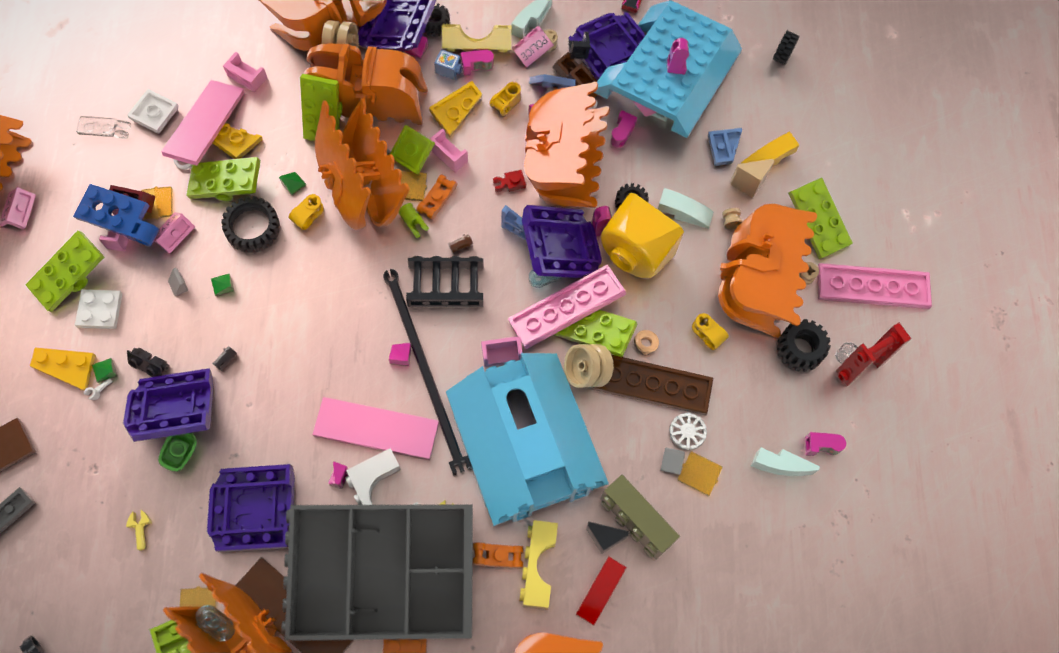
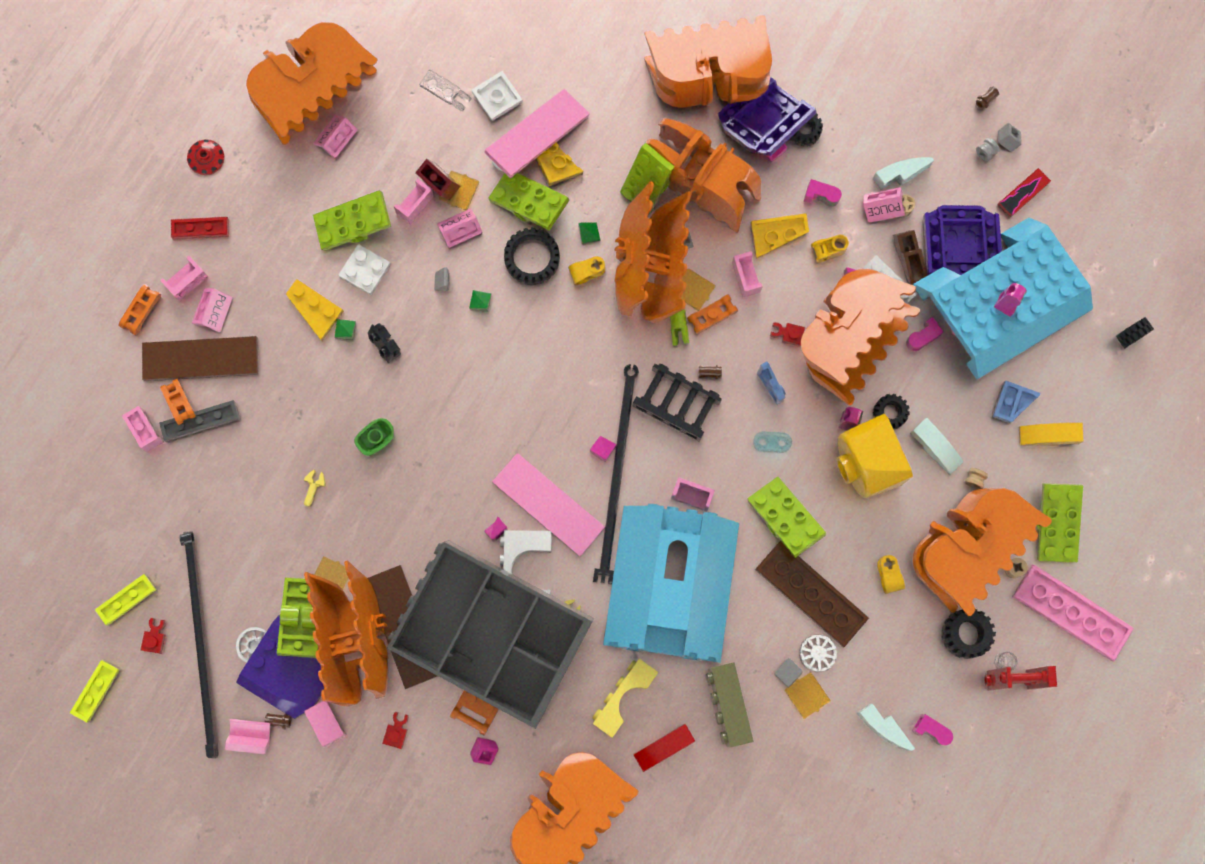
camera: 30 degrees right, 10 degrees up
blue hinge [73,184,159,247] -> none
white hand [84,378,113,400] -> none
dark purple wedge [123,368,213,442] -> none
clear light blue plate [196,605,235,641] -> none
dark purple wedge [207,464,295,552] -> none
black pin [212,346,237,371] -> none
bright pink panel [223,52,268,92] -> none
tan wheel [322,20,359,48] -> none
lime tile [389,125,435,175] -> none
medium blue brick [434,49,463,80] -> none
light yellow arch [442,24,512,52] -> none
orange plate [472,542,524,569] -> none
bright pink tile [508,265,626,350] -> none
dark purple wedge [522,205,602,278] -> none
medium blue wing [529,74,576,89] -> none
tan wheel [564,344,614,388] -> none
black panel [568,32,591,59] -> none
black slope [586,522,629,554] -> none
light nougat piece [634,330,659,355] -> none
tan slope [730,159,774,198] -> none

